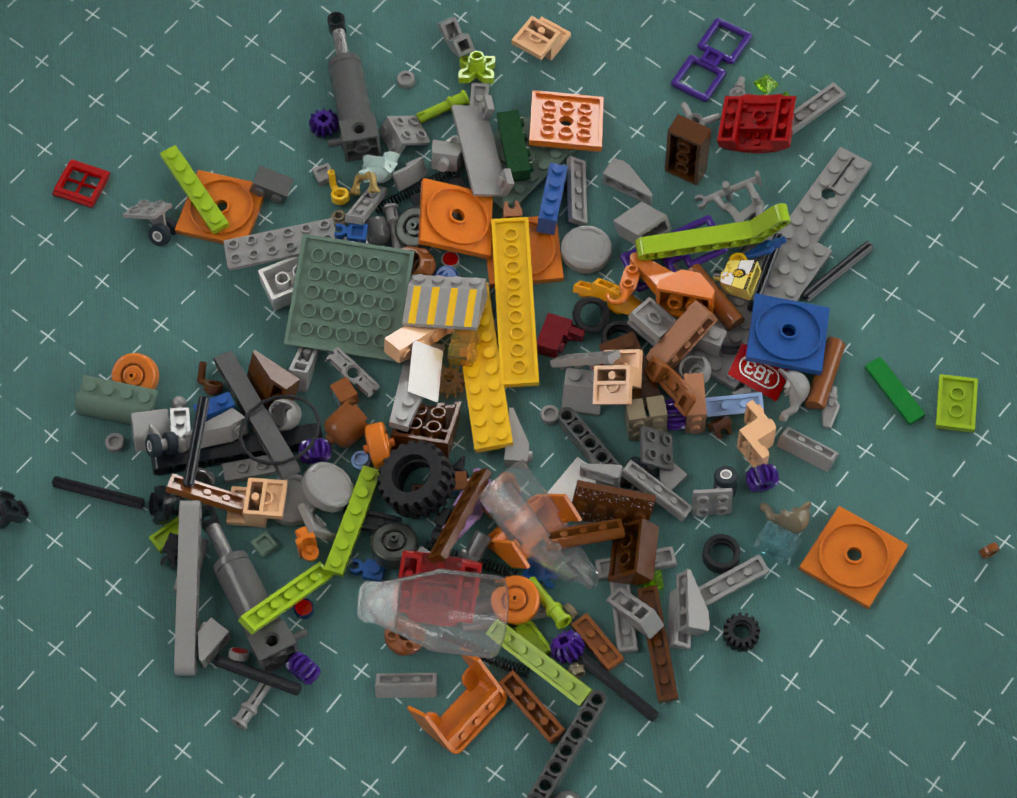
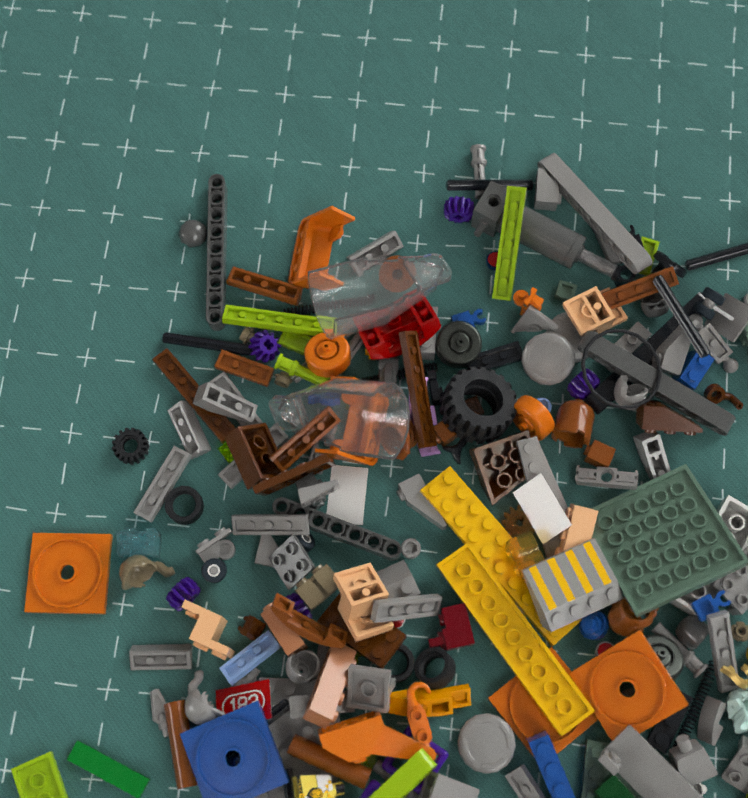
camera: 150 degrees right, 10 degrees up
lime plate [324,465,380,577] -> none
nougat tile [502,201,523,218] -> none
light grey slope [676,569,710,636] -> none

